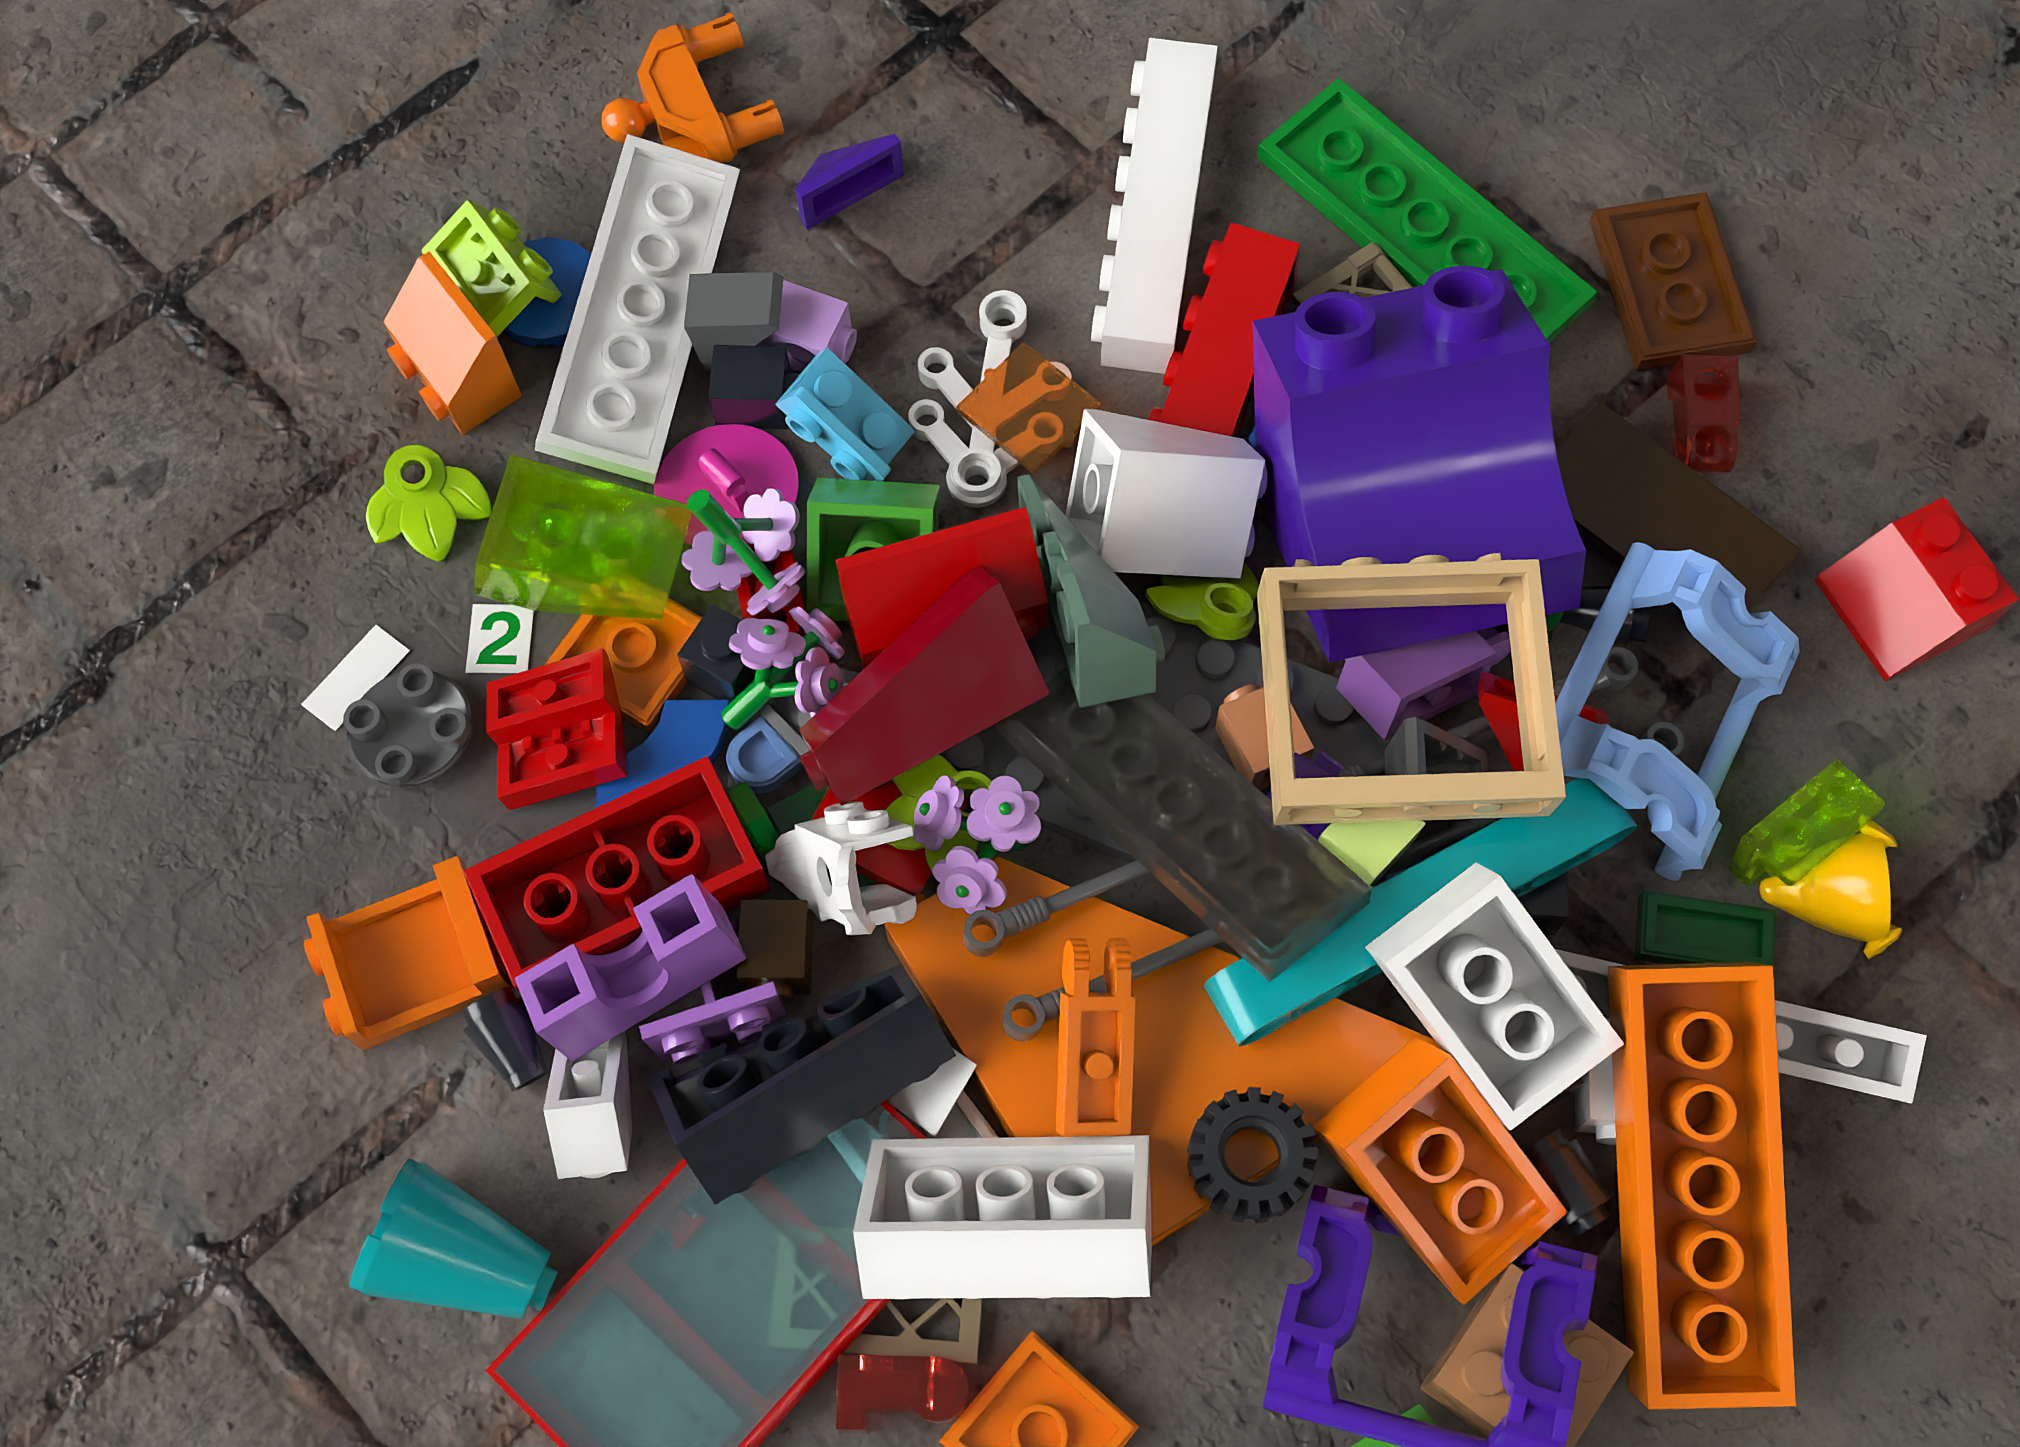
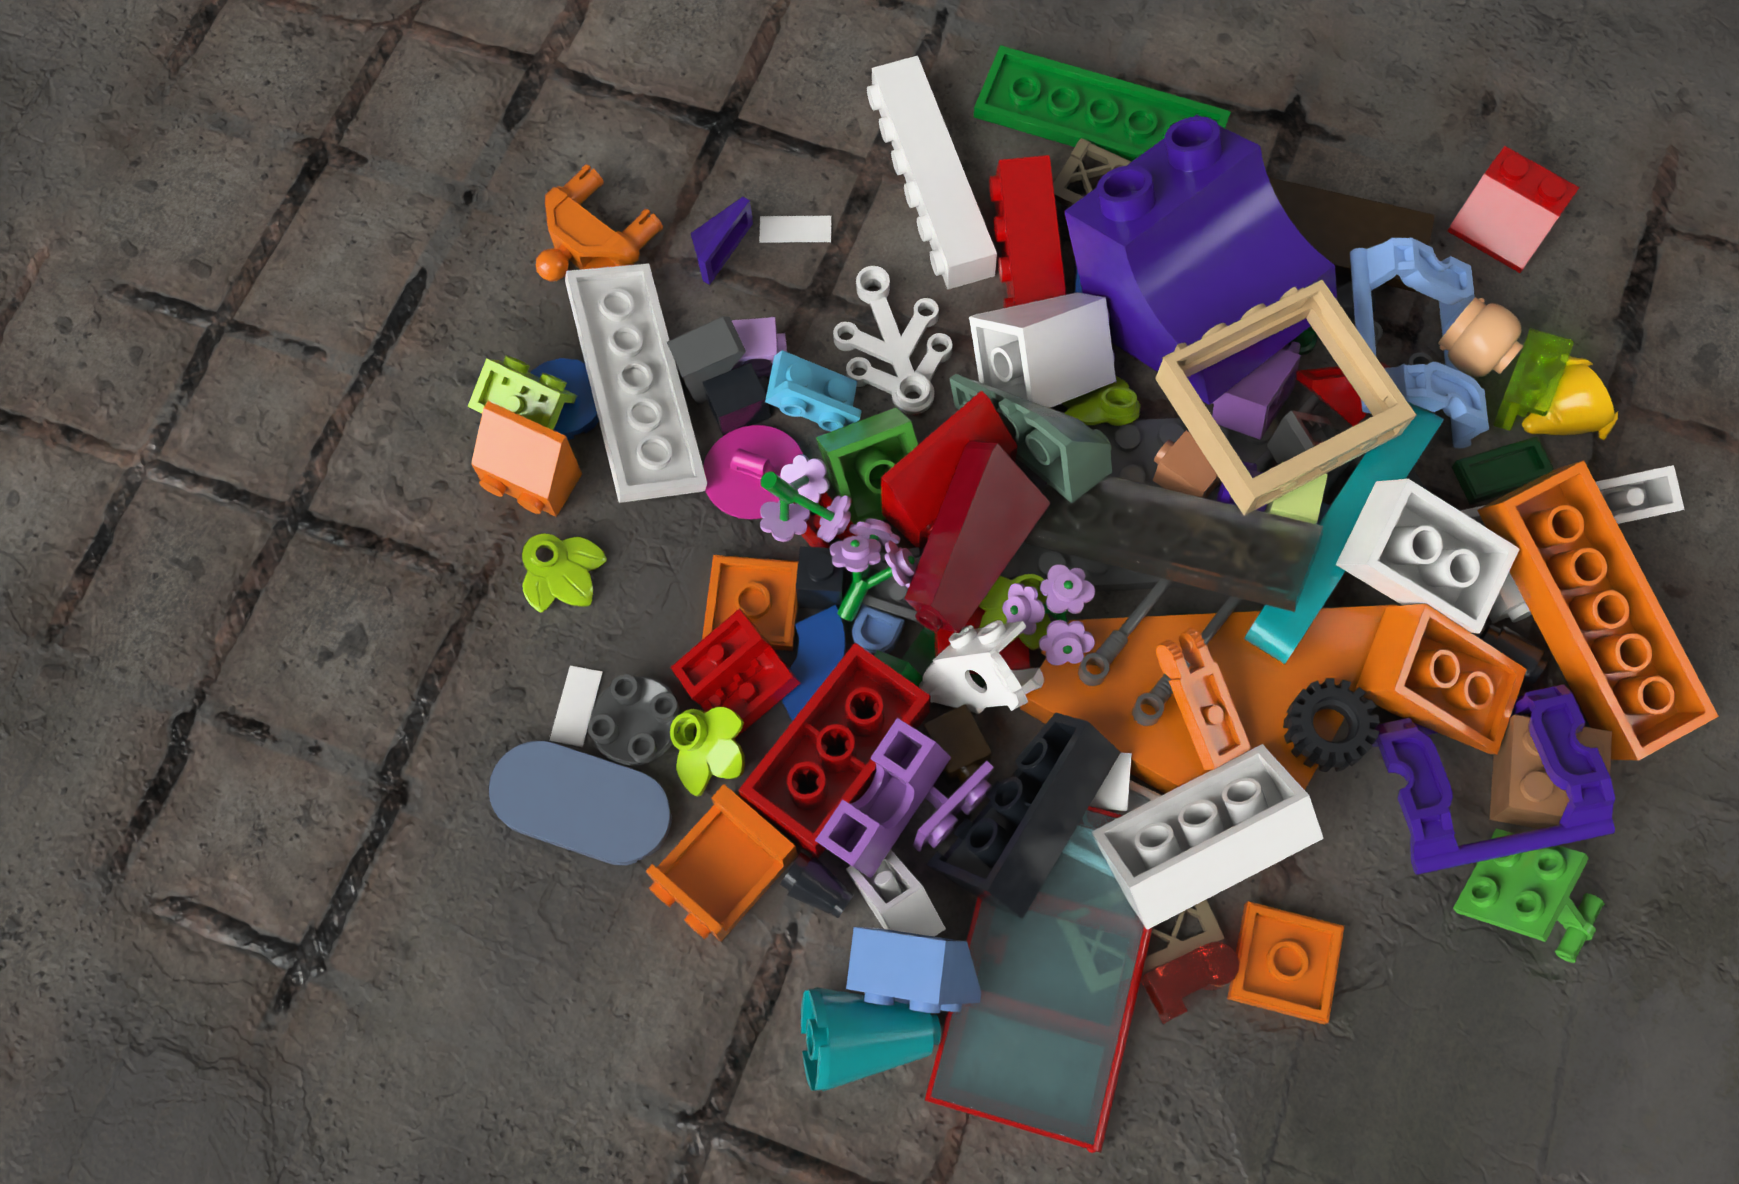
camera: 25 degrees left, 0 degrees up
white sticker [465,604,534,673] -> none
clear neon green slope [474,454,692,620] -> none
clear orange piece [956,341,1102,475] -> none
reddish brown tile [1589,192,1757,371] -> none
clear red leg [1667,354,1740,473] -> none
none -> sand blue tile [489,741,672,865]
none -> lime plate [670,707,745,796]
none -> white sticker [759,216,831,243]
none -> medium blue slope [846,927,981,1013]
none -> light nougat piece [1438,297,1523,377]

